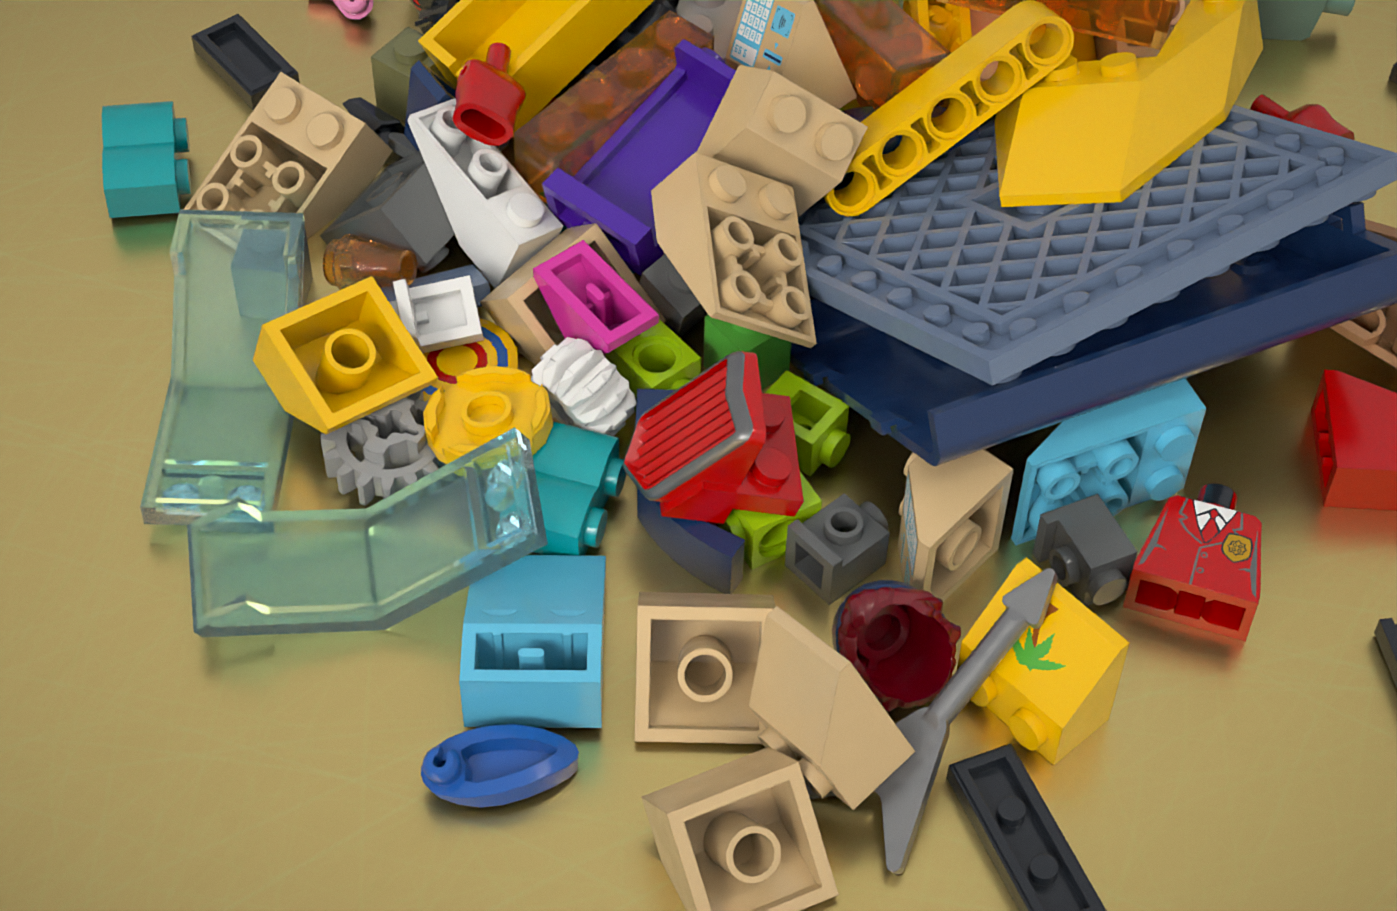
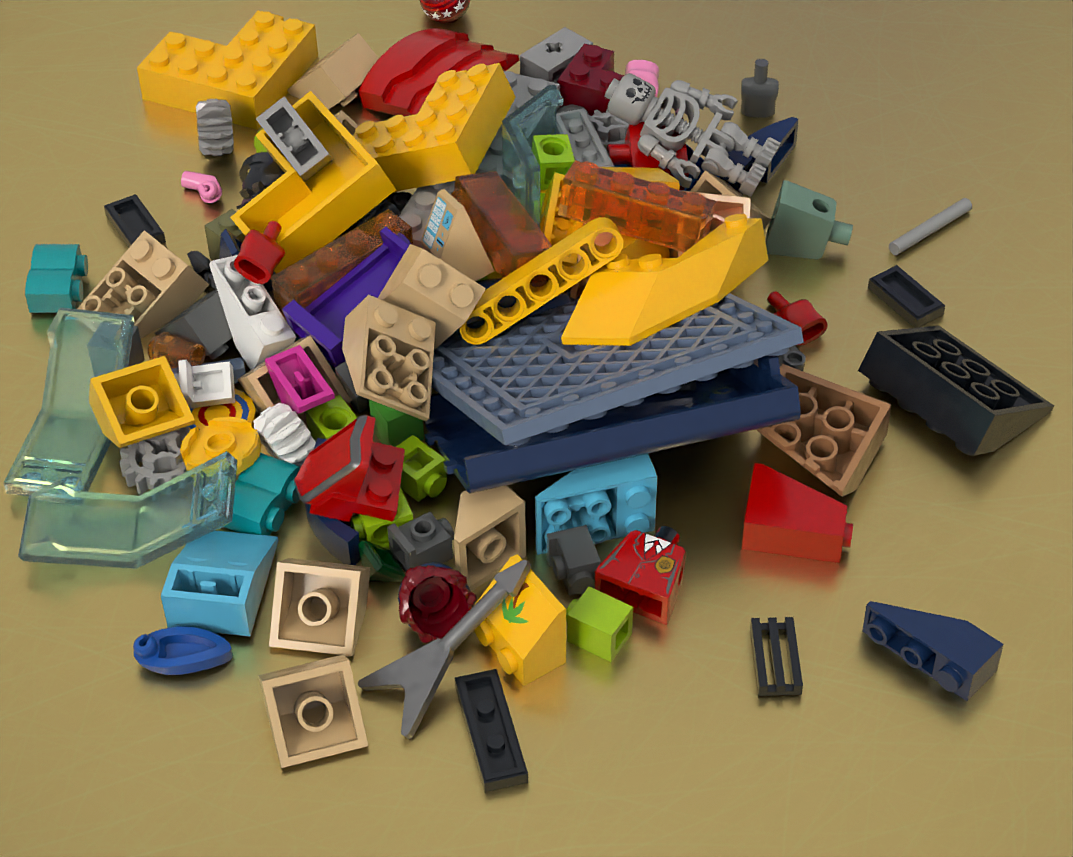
camera: 10 degrees right, 5 degrees down
tan slope [749,606,915,810] -> none
none -> dark green slope [358,540,405,582]
none -> lime brick [566,586,633,662]

